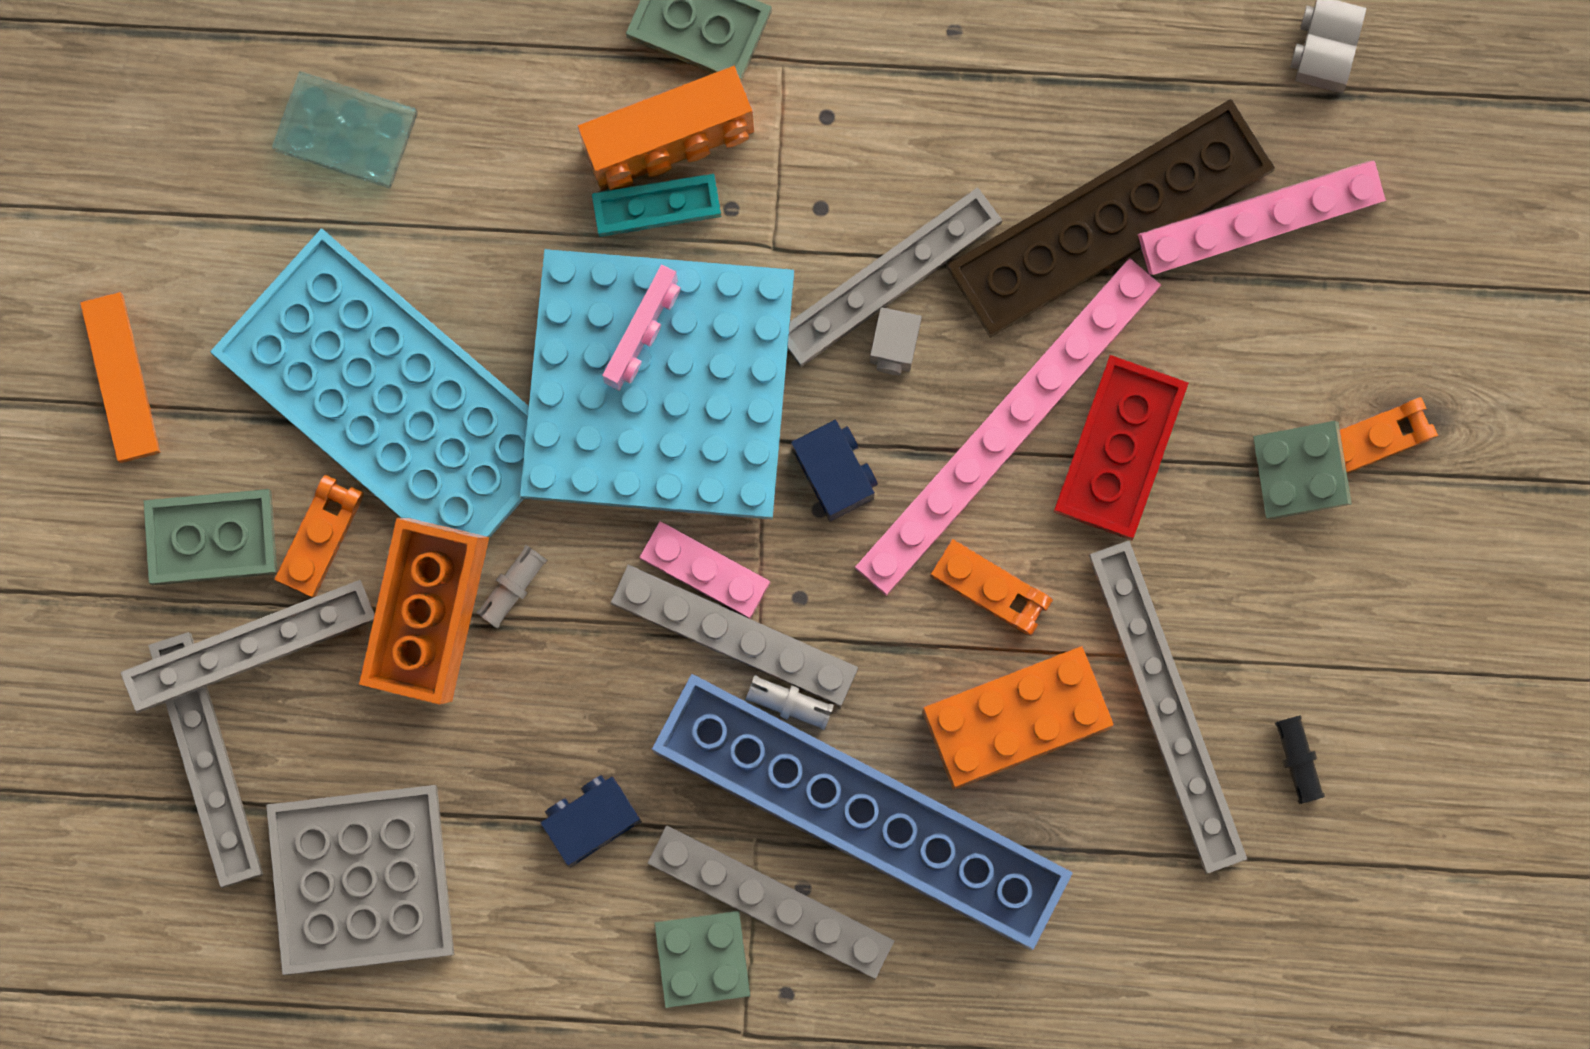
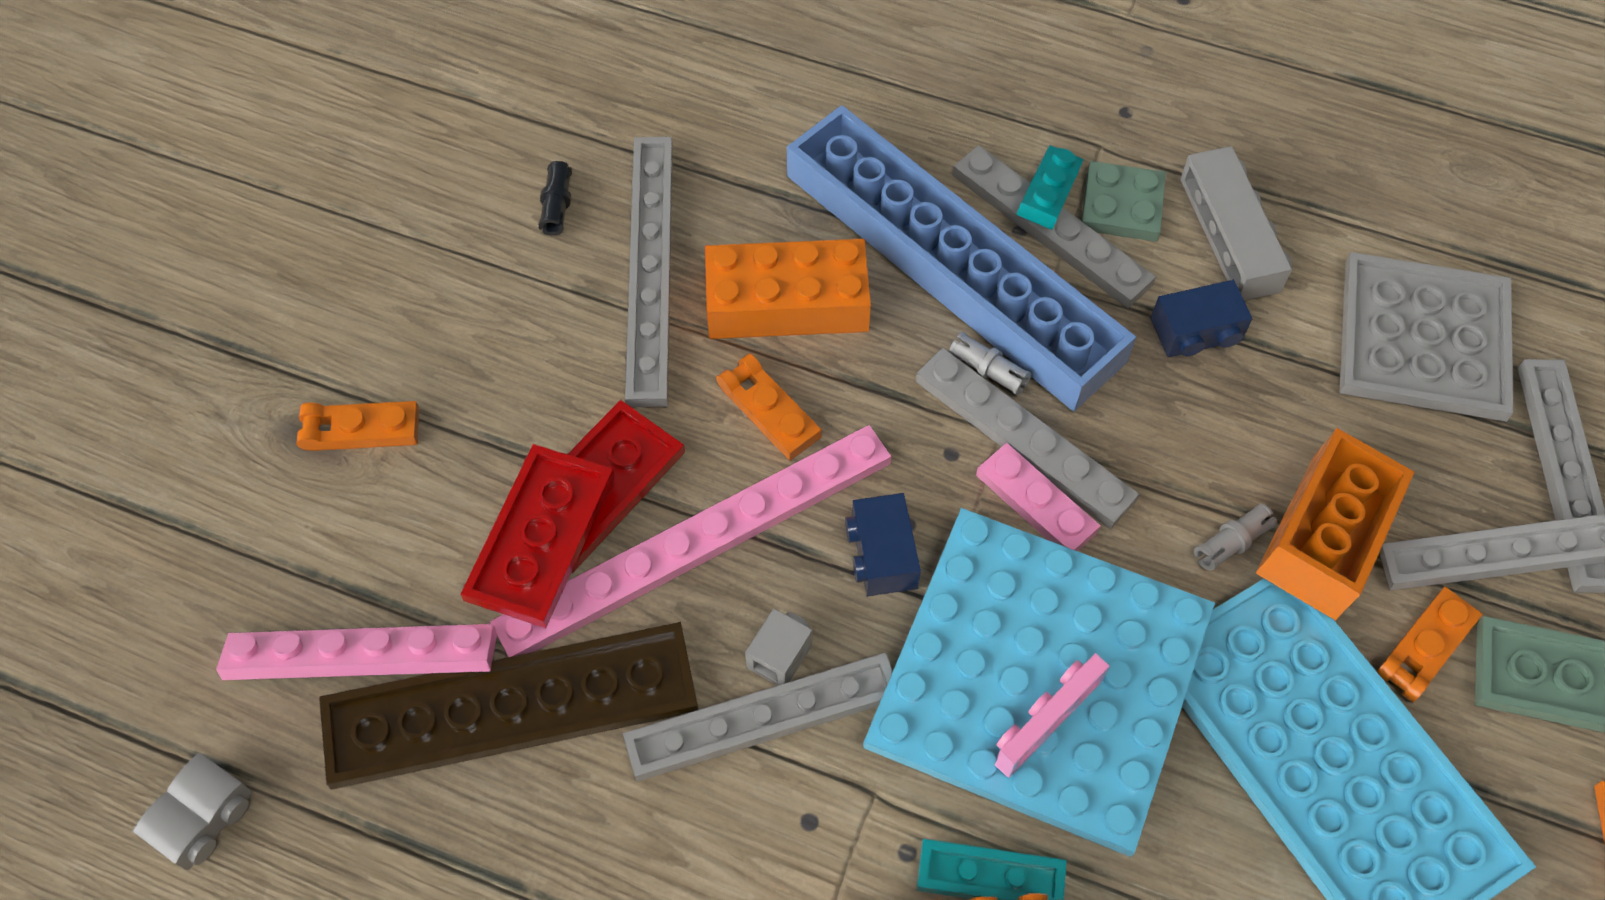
camera: 165 degrees left, 20 degrees down
sand green plate [1253,421,1352,520] -> none
none -> red plate [460,444,615,628]
none -> teal plate [1016,145,1084,230]
none -> light grey brick [1180,146,1292,300]

